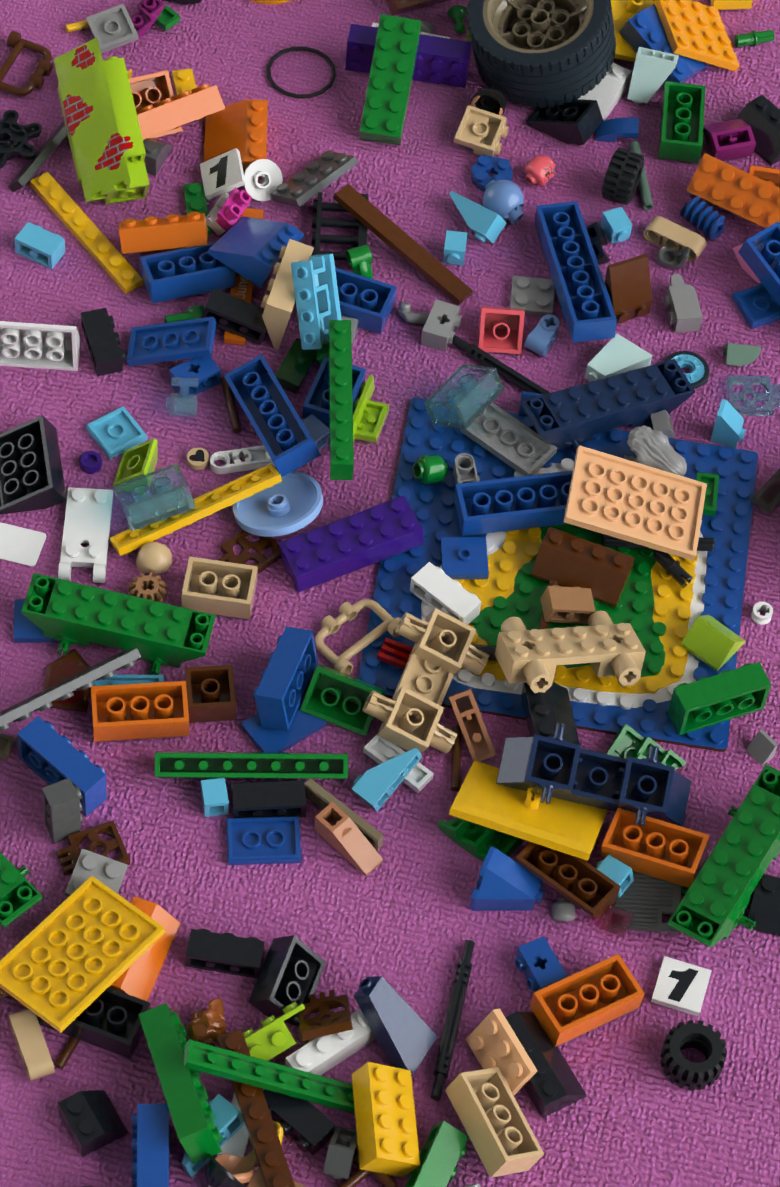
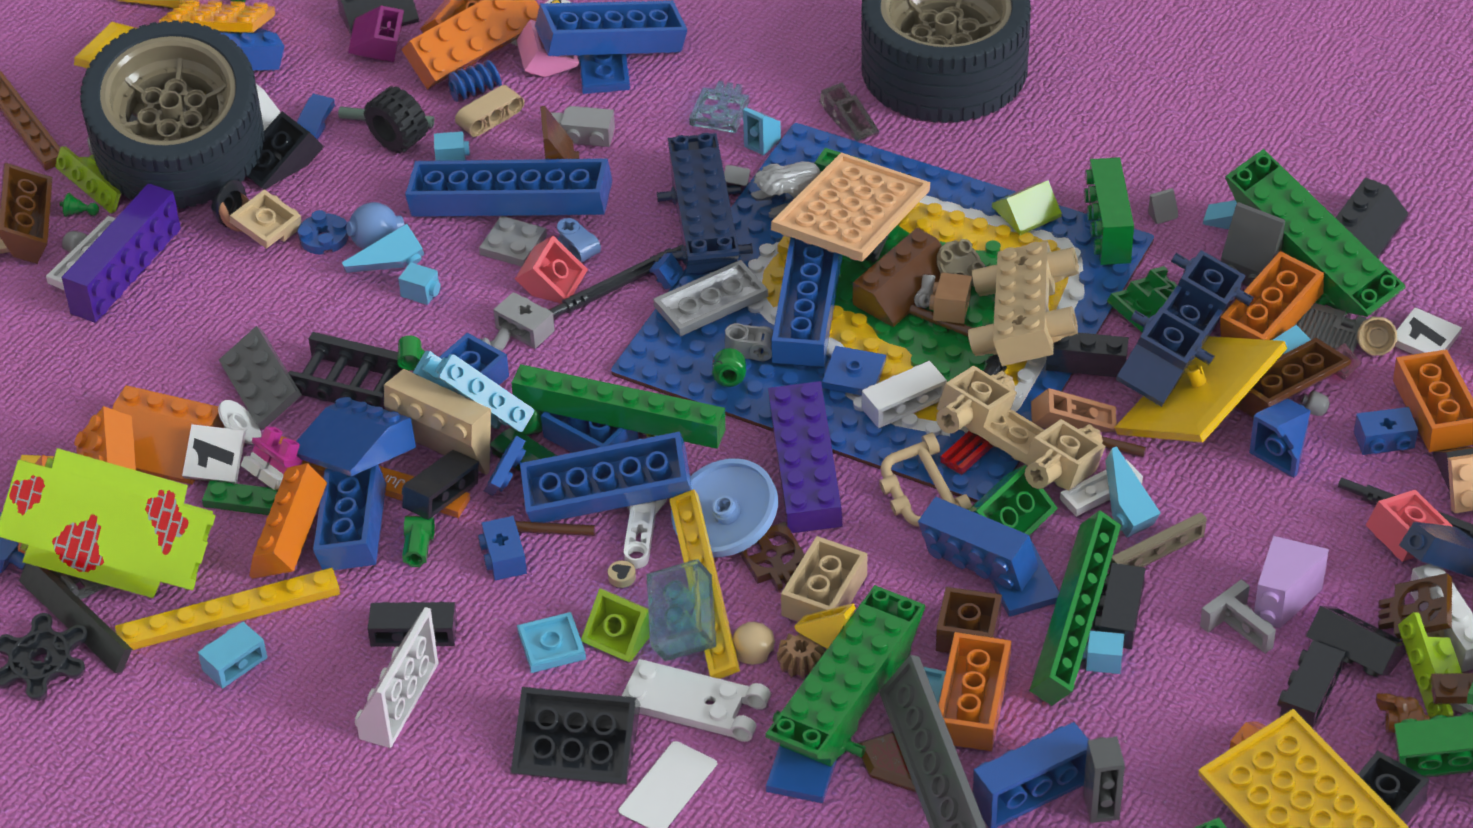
camera: 65 degrees left, 10 degrees down
reddish brown piece [56,820,130,875] -> none
light grey plate [65,848,128,897] -> none
dark purple tile [79,451,102,474] -> none
blue plate [126,317,217,366] -> none
clear light blue brick [166,377,198,417] -> none
blue tile [226,816,301,865] -> none
black piece [267,46,336,98] -> none
nougat slope [315,802,383,877] -> none
reddish brown tile [333,184,473,305] -> none
green brick [360,14,421,146] -> none
clear light blue brick [424,364,504,429] -> none
green slope [438,817,524,862] -> none
coral head [524,155,555,186] -> none
light aqua slope [585,334,652,382] -> none
light aqua slope [627,47,679,104] -> none
black axle [653,550,693,588] -> none
dark grey hair [656,246,690,269] -> none
green brick [658,81,706,163] -> none
medium azure wheel [664,351,710,389] -> none
sand green brick [723,343,762,366] -> none
white bush [751,602,773,625] -> none
none -> blue plate [483,436,526,496]
none -> yellow slope [794,603,856,649]
none -> light grey arm [914,275,935,309]
none -> dark tan dish [937,239,985,286]
none -> light grey bracket [1200,579,1276,654]
none -> dark grey slope [1221,202,1285,286]
none -> lavender slope [1254,536,1329,628]
none -> tan hair [1357,317,1397,356]
none -> coral slope [1366,490,1452,562]

